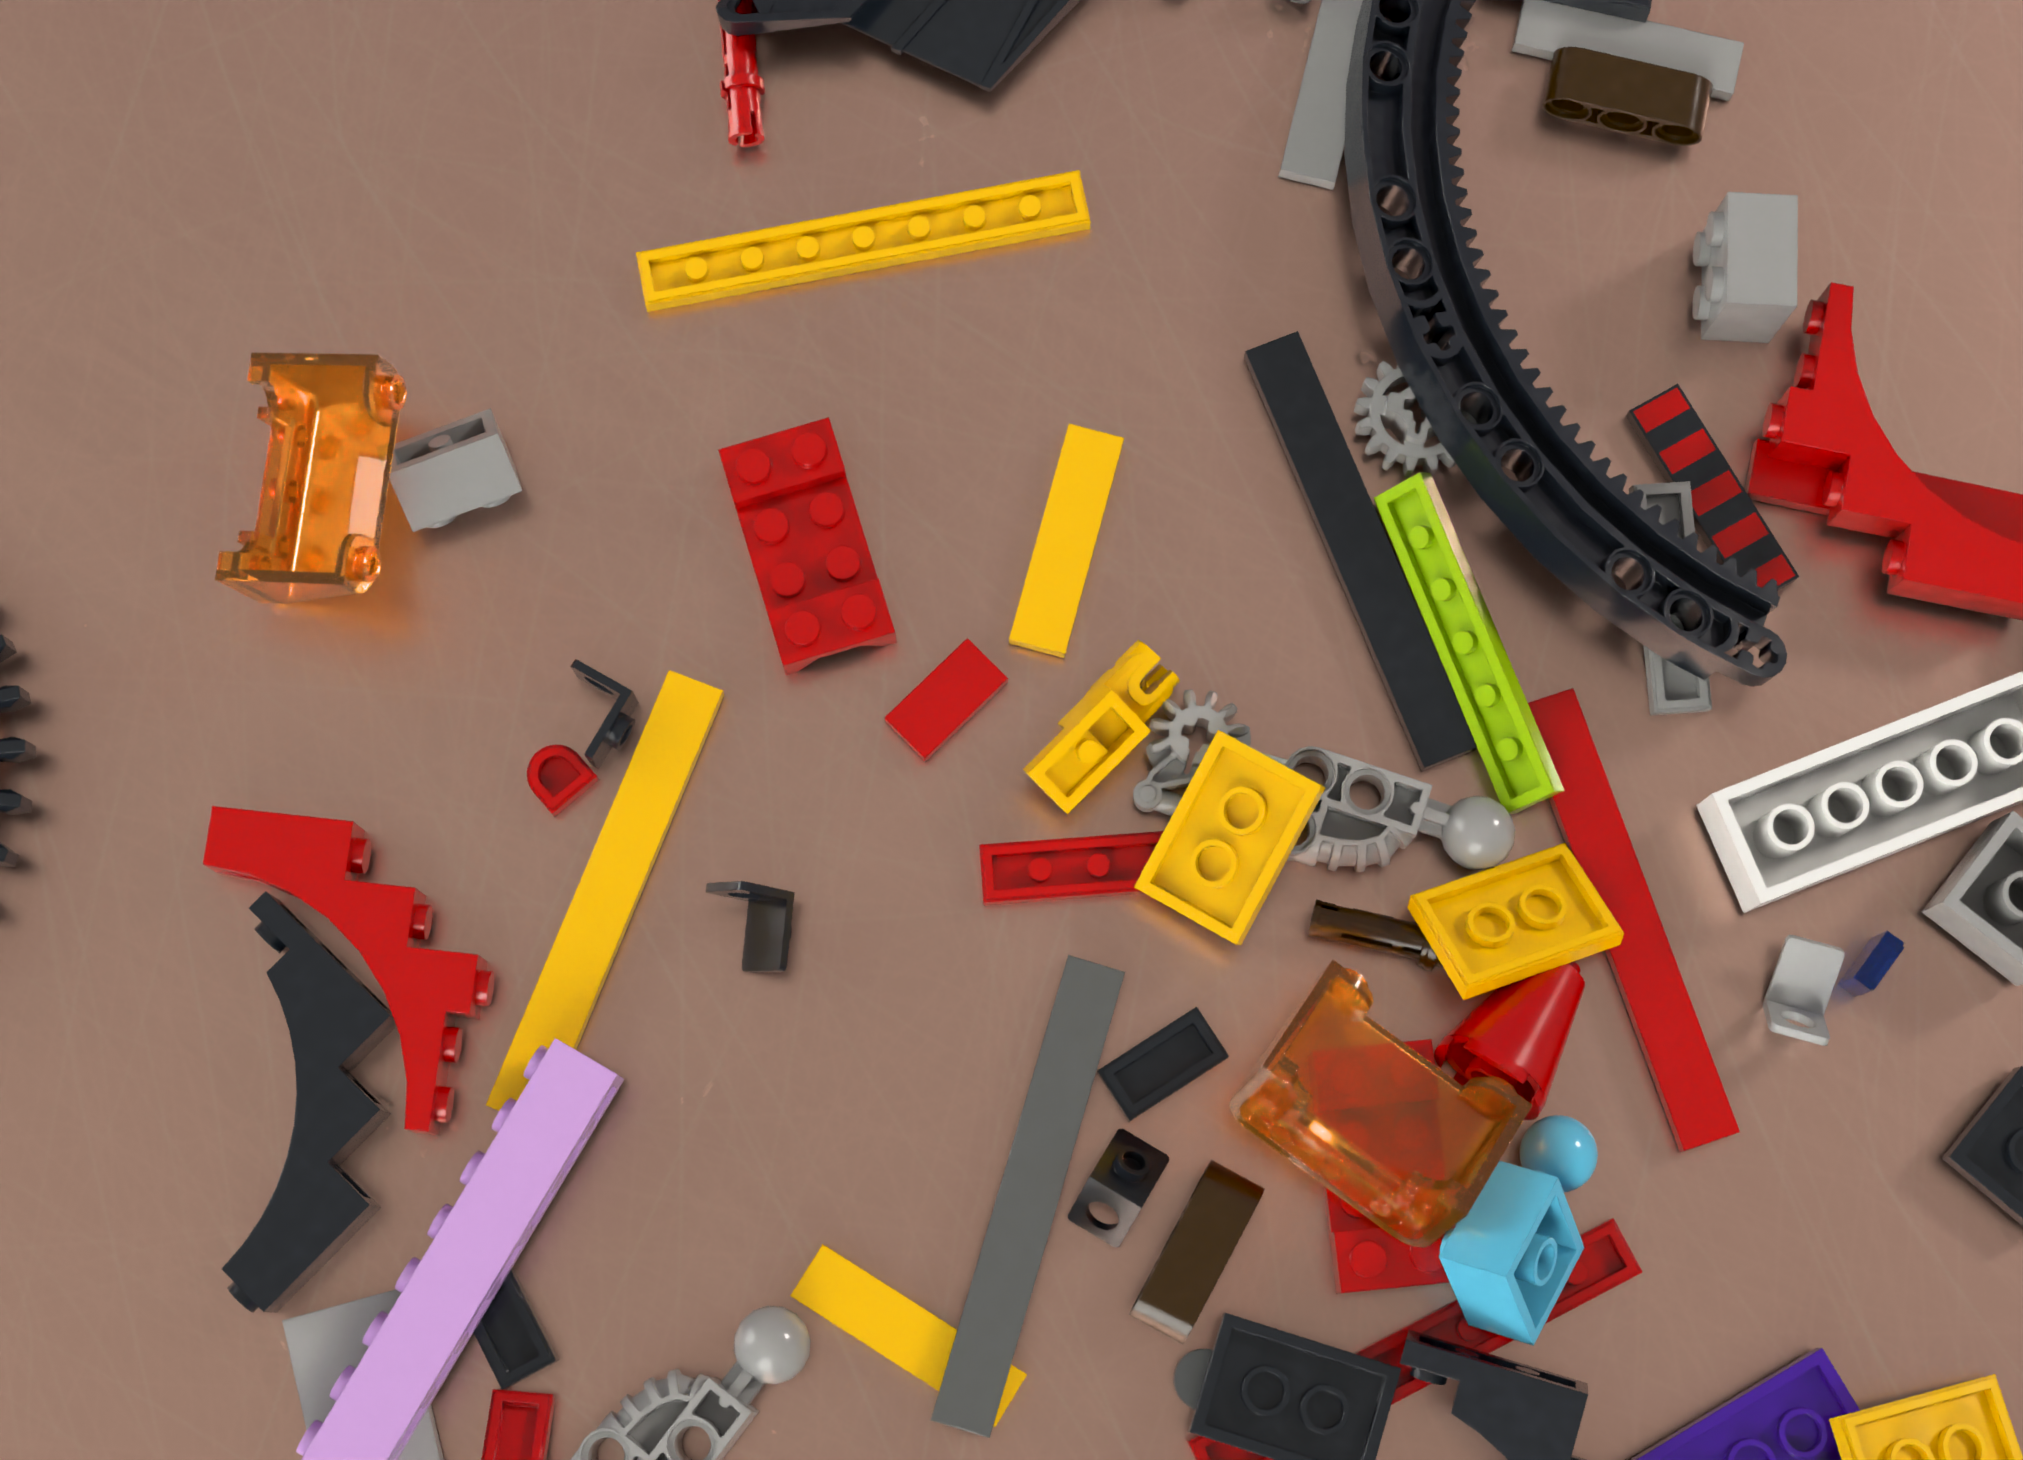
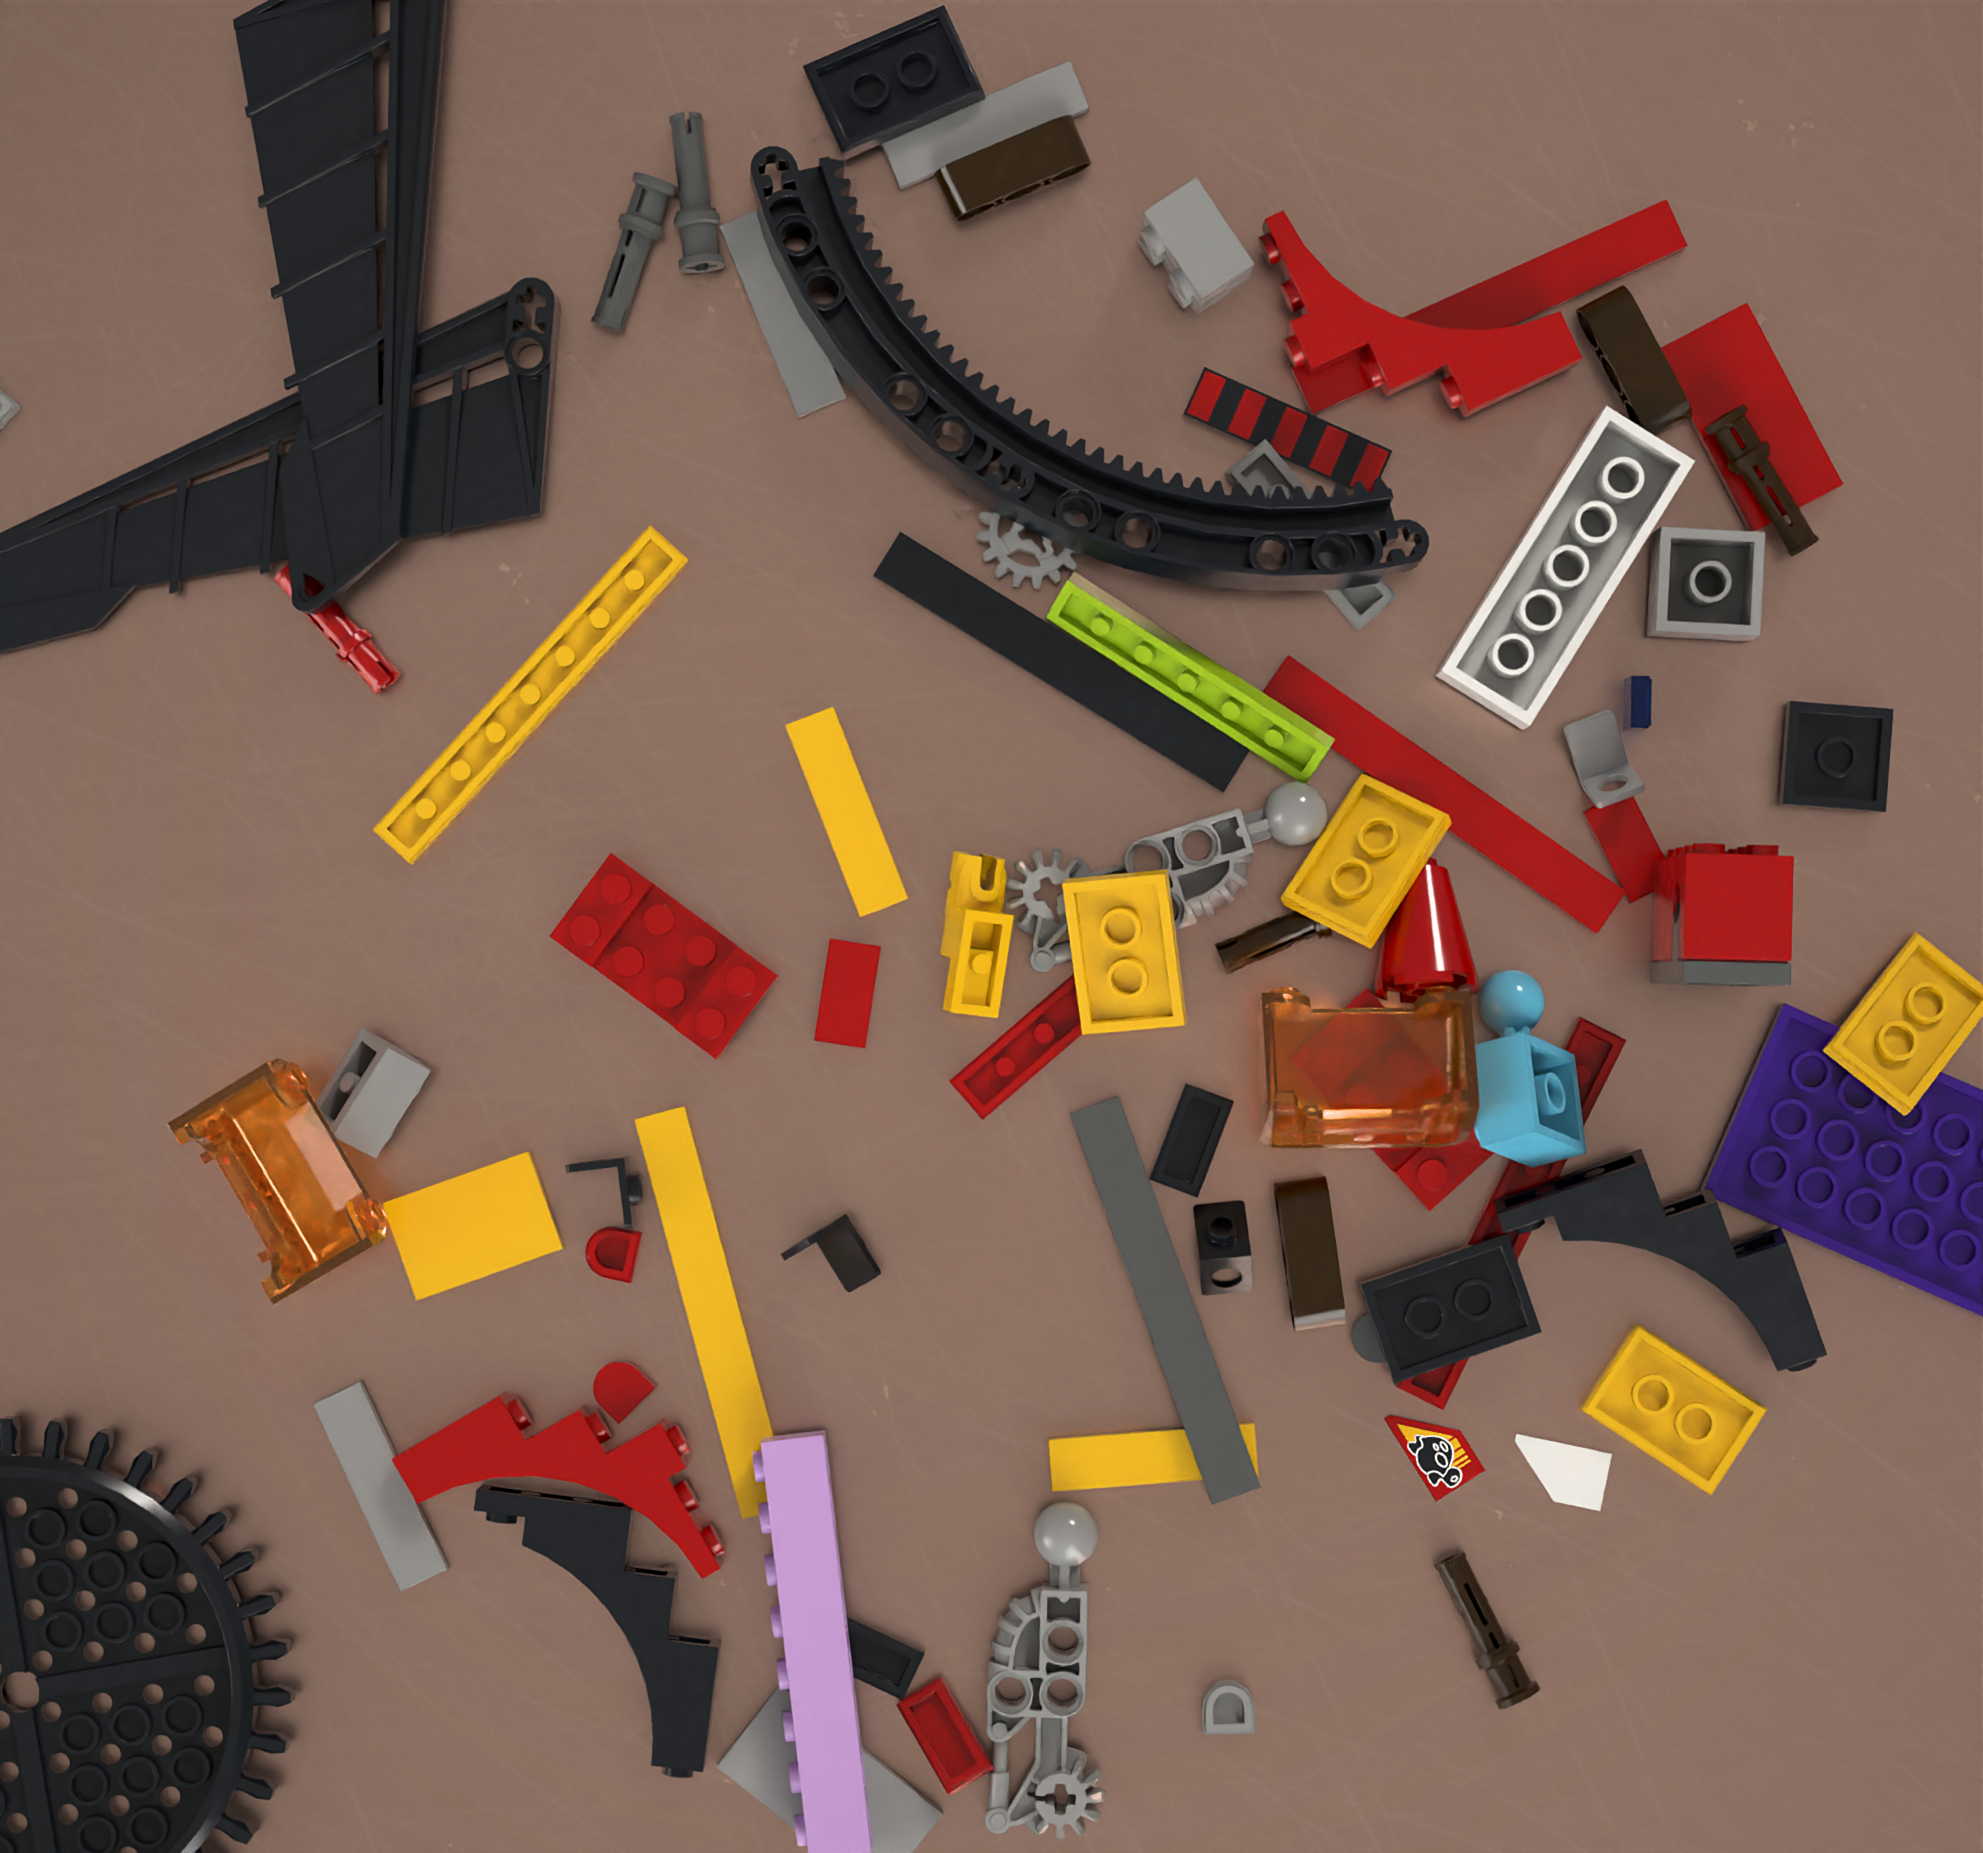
camera: 35 degrees left, 10 degrees up
none -> light grey tile [313,1381,449,1592]
none -> yellow tile [382,1151,564,1301]
none -> red tile [593,1361,657,1424]
none -> red tile [1582,796,1665,904]
none -> red piece [1650,843,1794,987]

